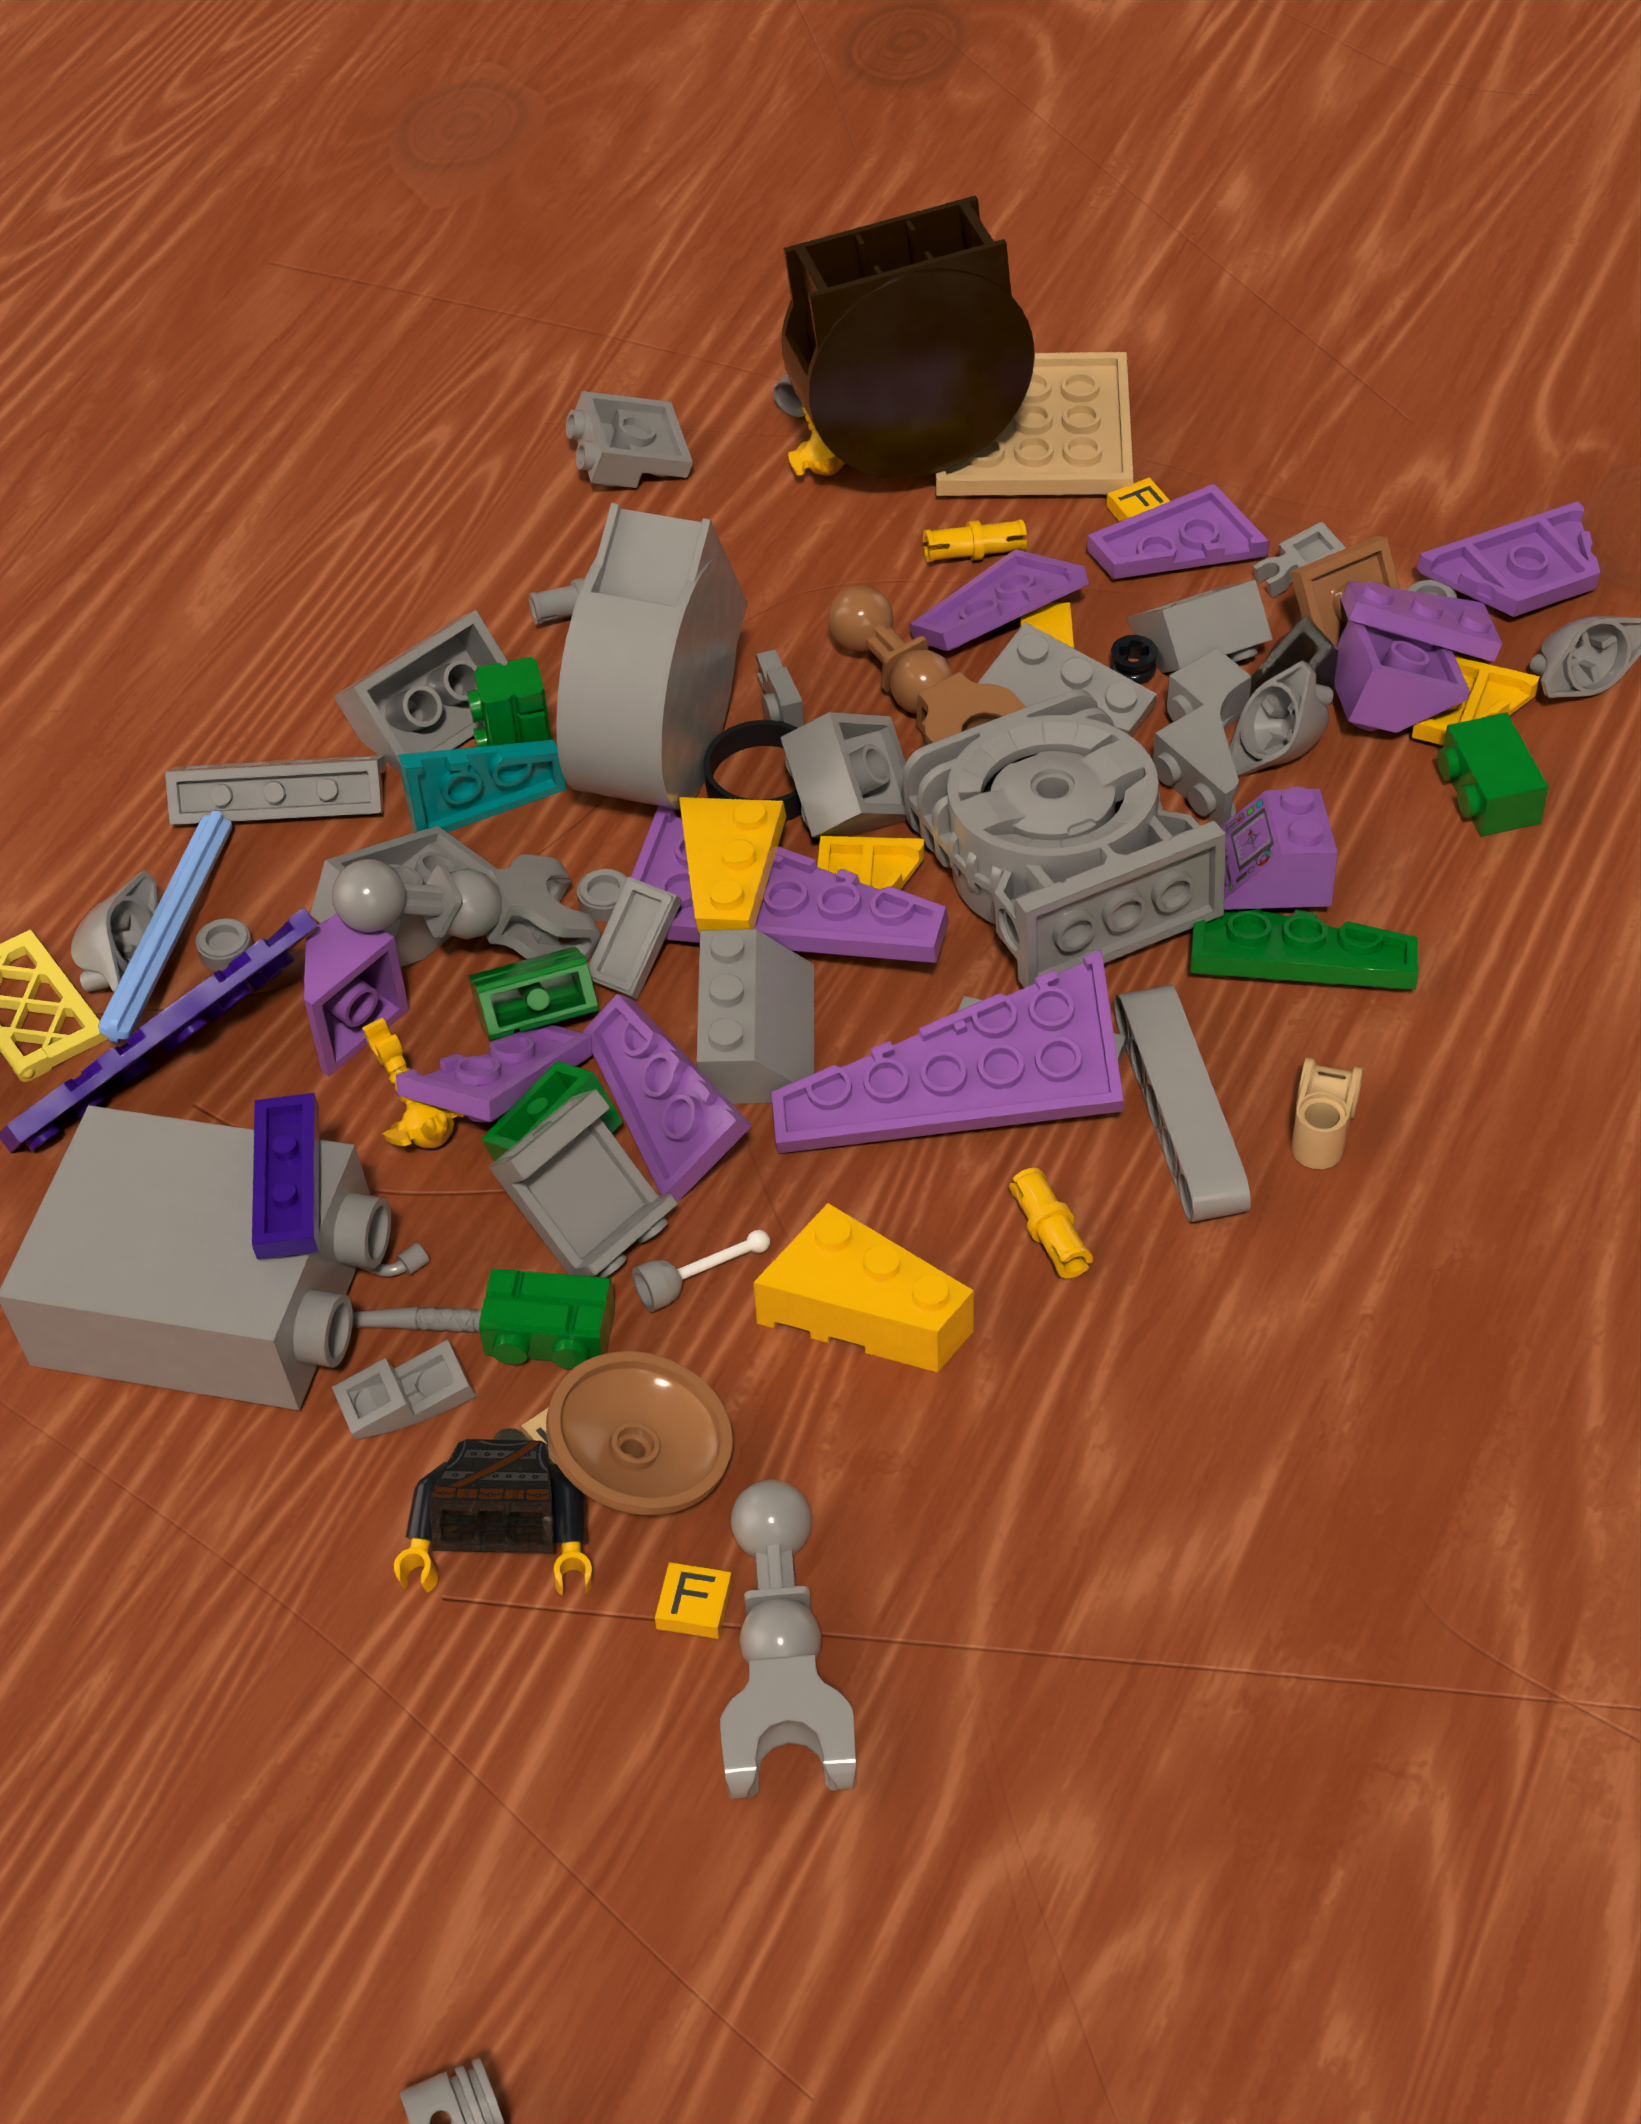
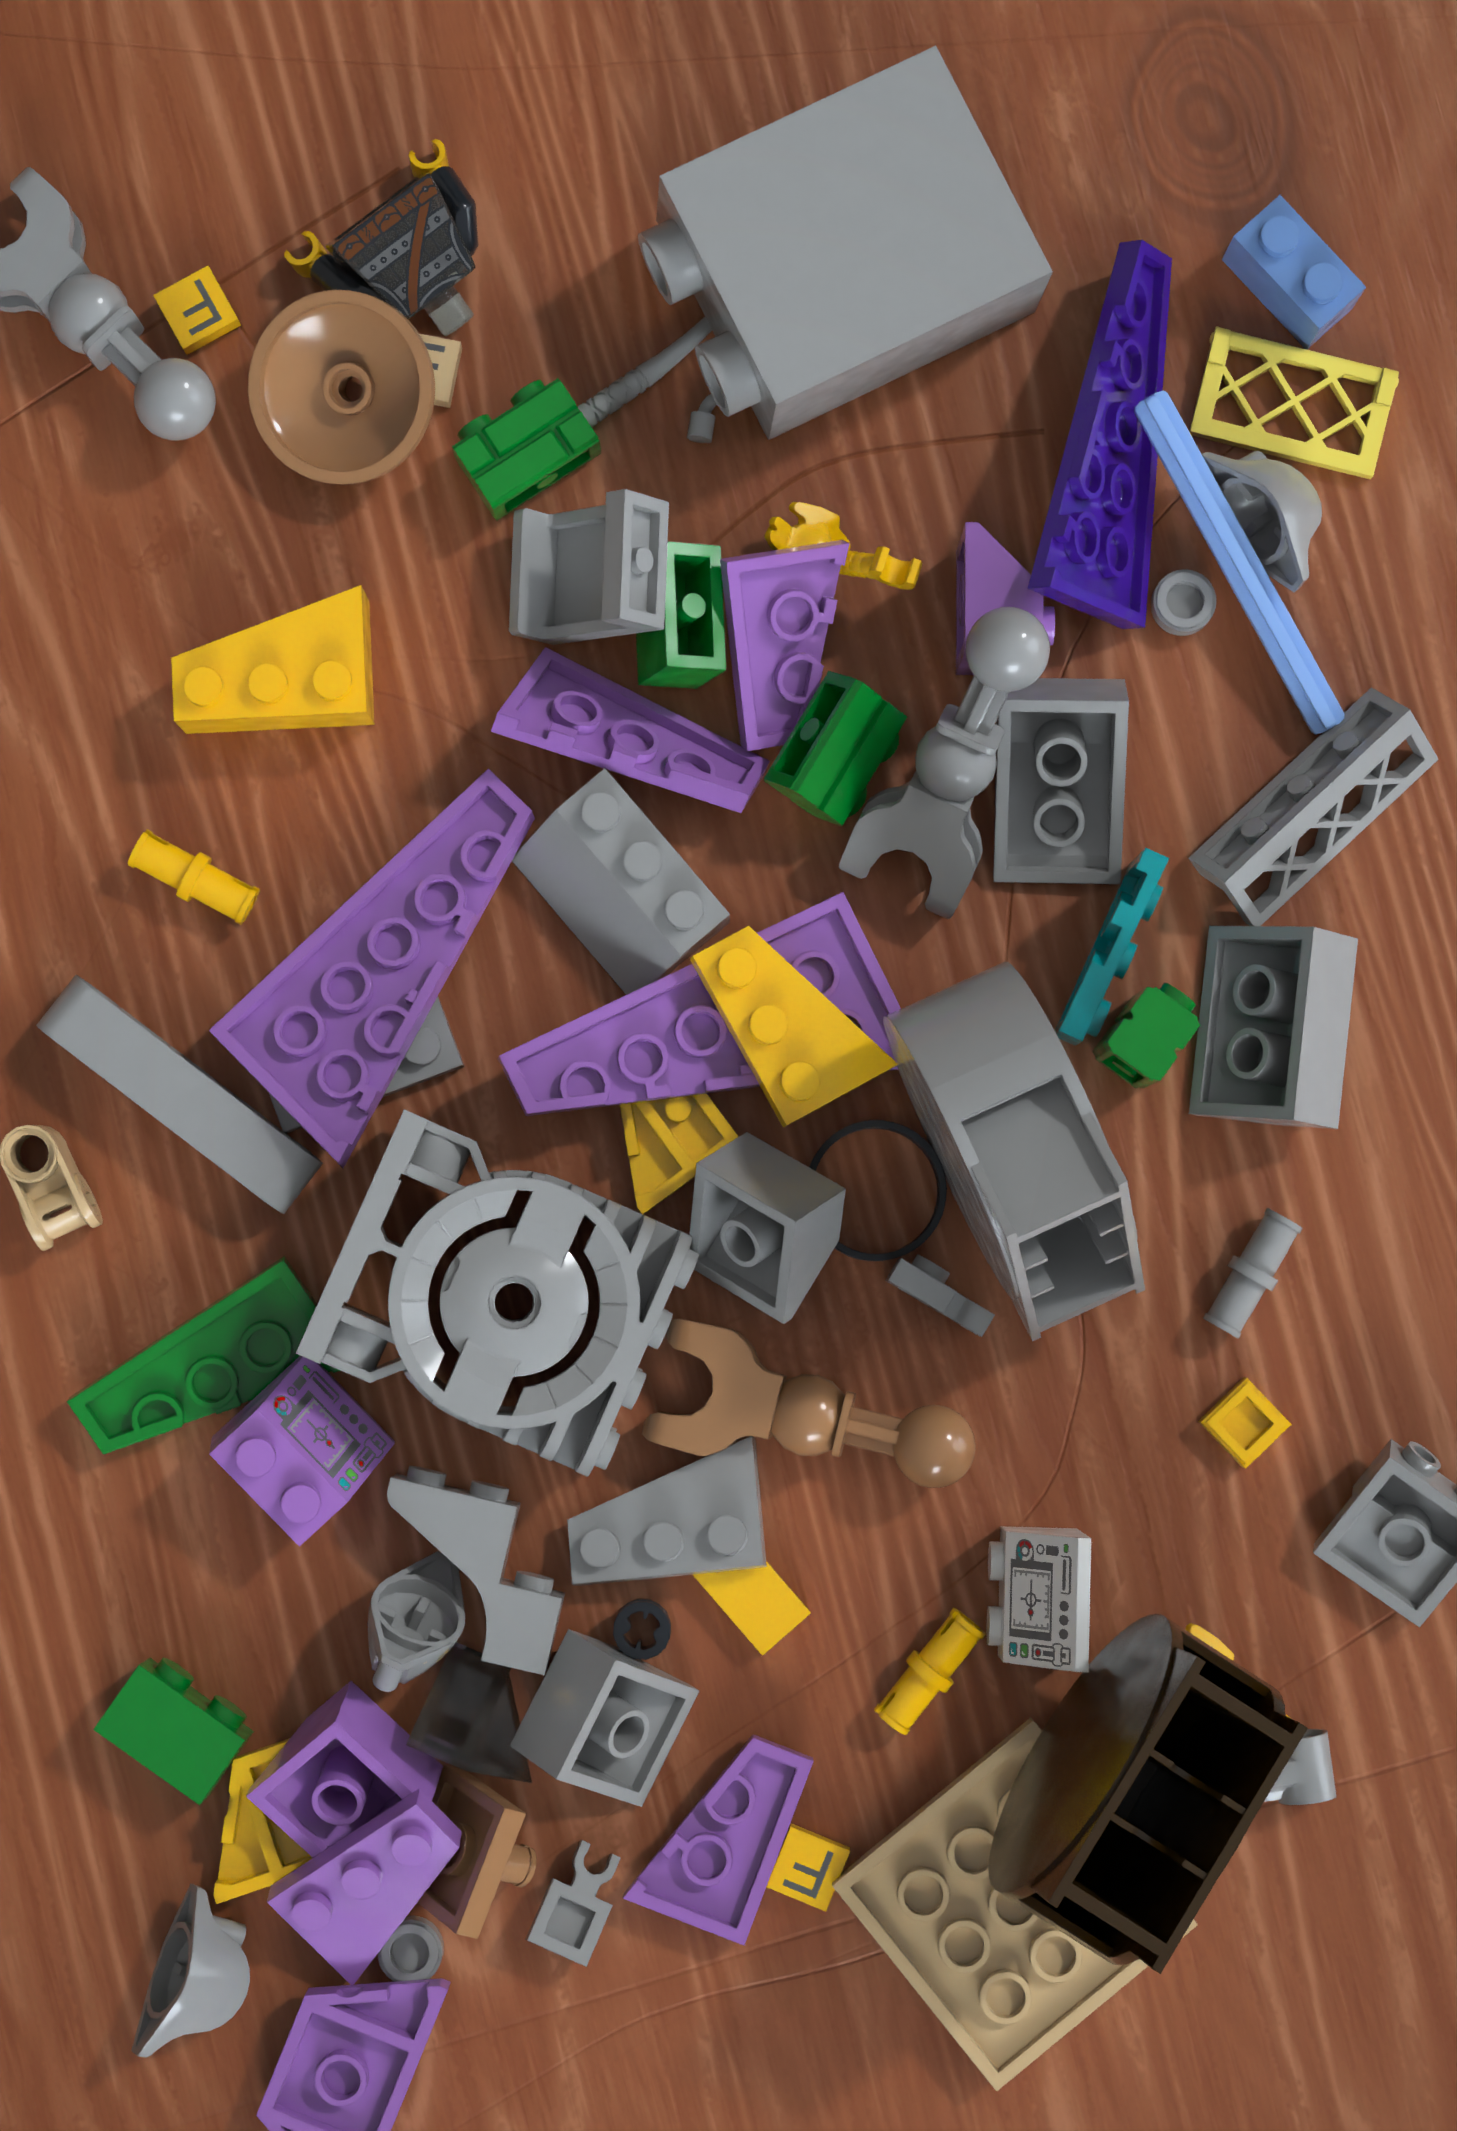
camera: 135 degrees right, 35 degrees up
dark purple plate [252,1093,319,1259] -> none
light grey slope [332,1339,477,1439] -> none
light grey tile [577,869,628,922] -> none
light grey tile [588,877,682,1001] -> none
hinge [632,1230,770,1312] -> none
medium lavender wing [909,549,1089,651] -> none
none -> white slope [986,1526,1091,1672]

